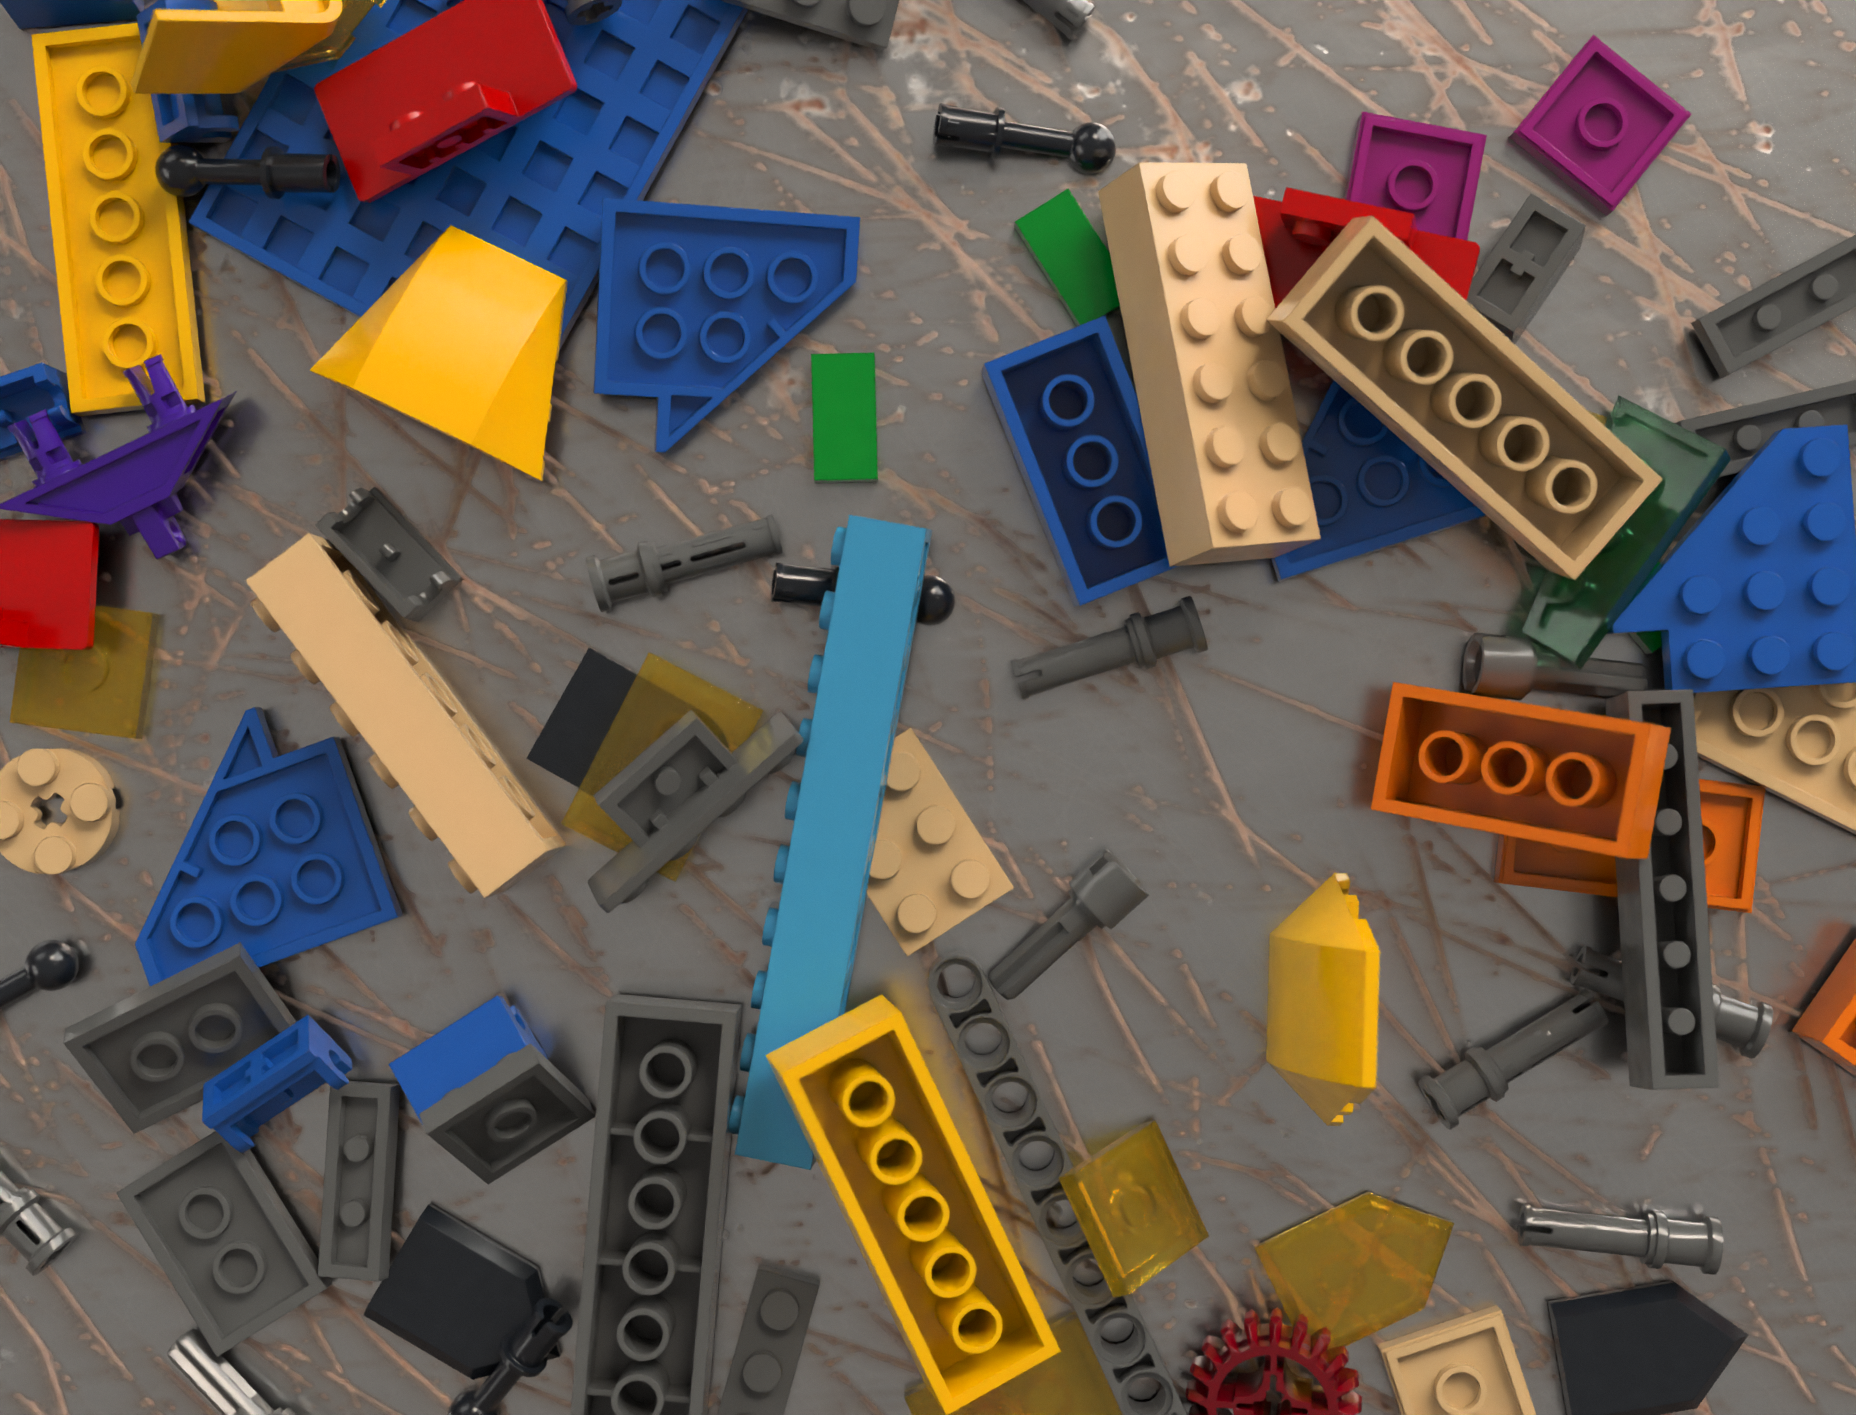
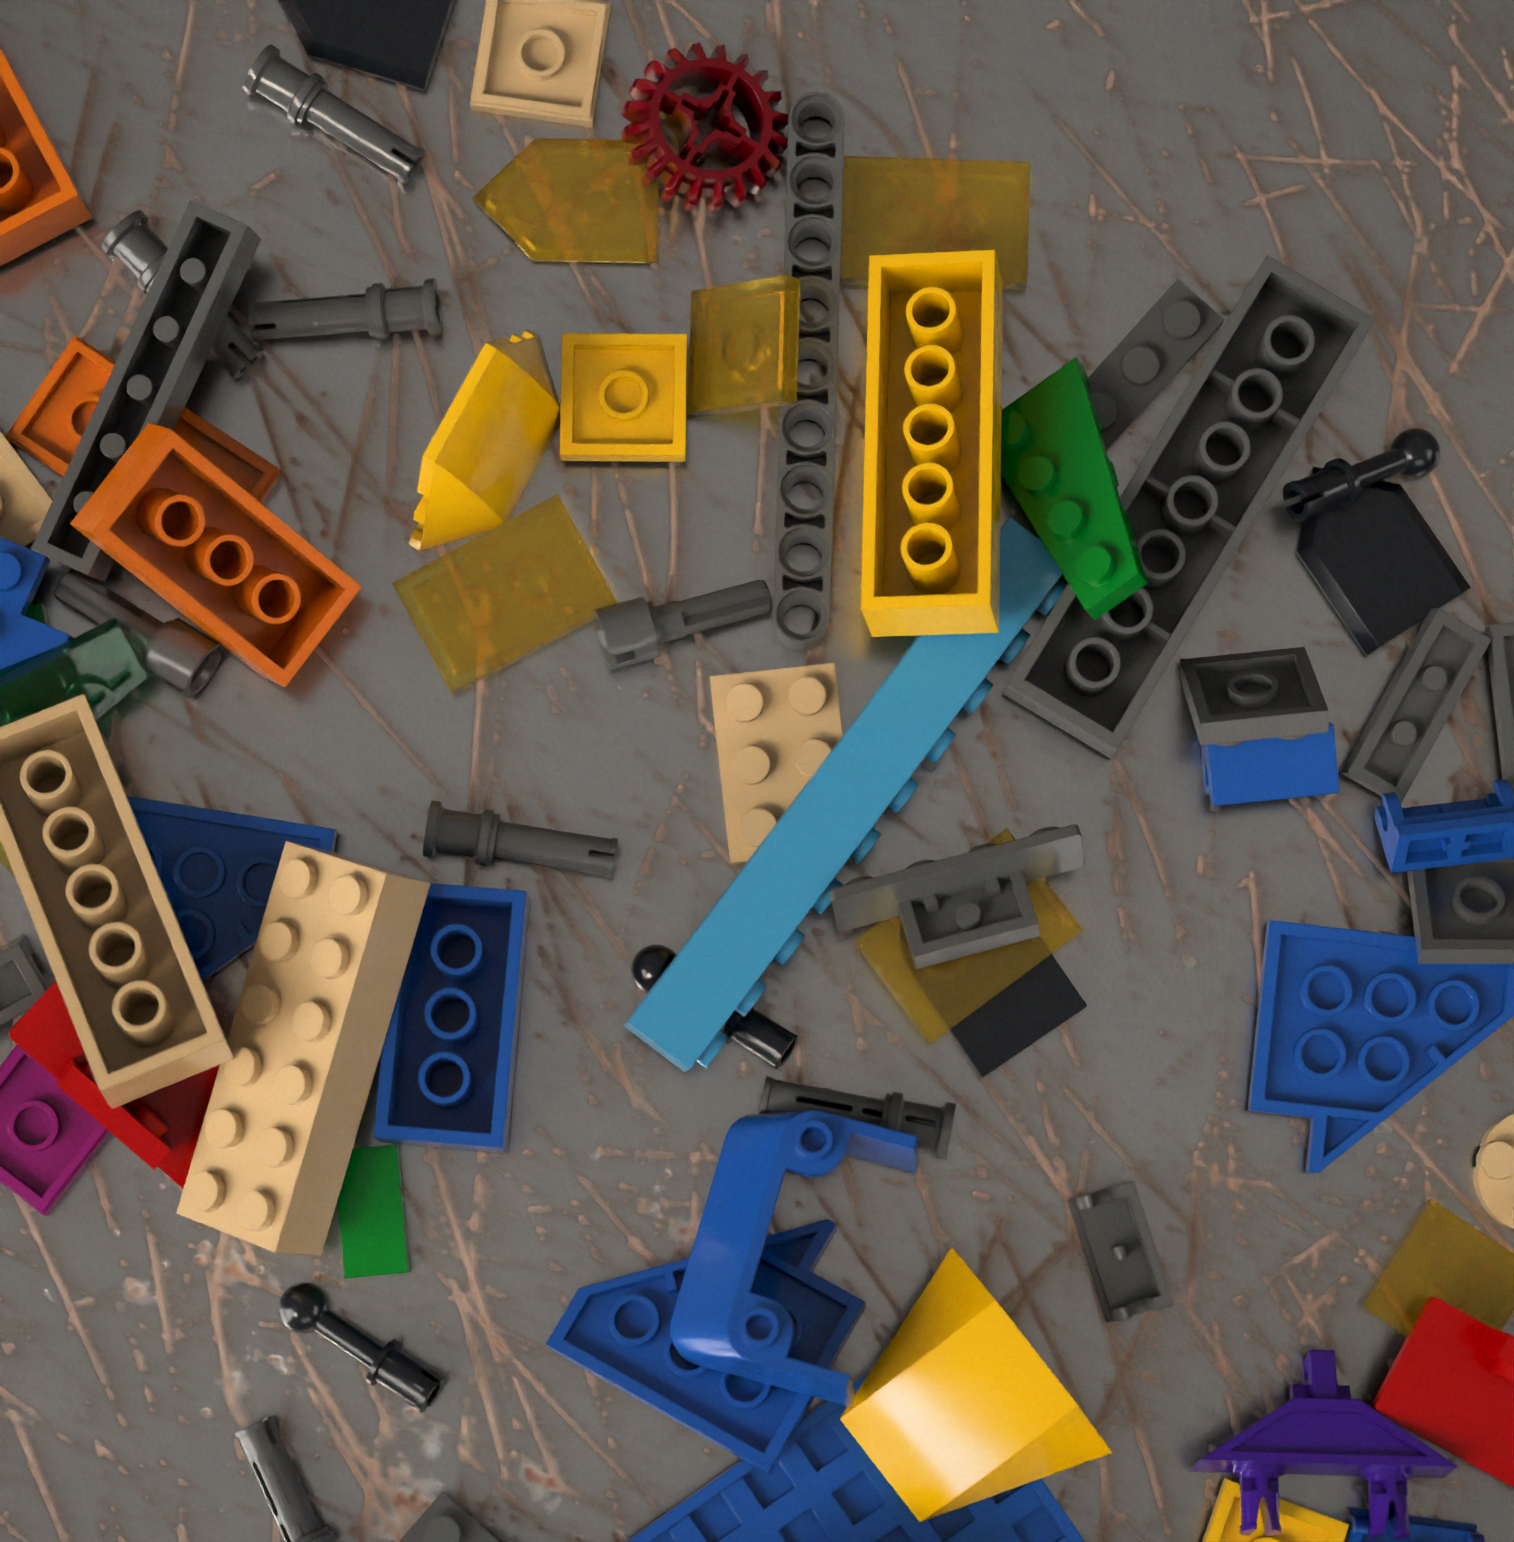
camera: 150 degrees left, 5 degrees down
tan brick [246,533,567,898] -> none
green tile [811,352,878,483] -> none
none -> clear yellow tile [392,494,617,695]
none -> yellow plate [560,333,688,462]
none -> blue windscreen [670,1111,920,1407]
none -> green wing [1001,357,1148,620]

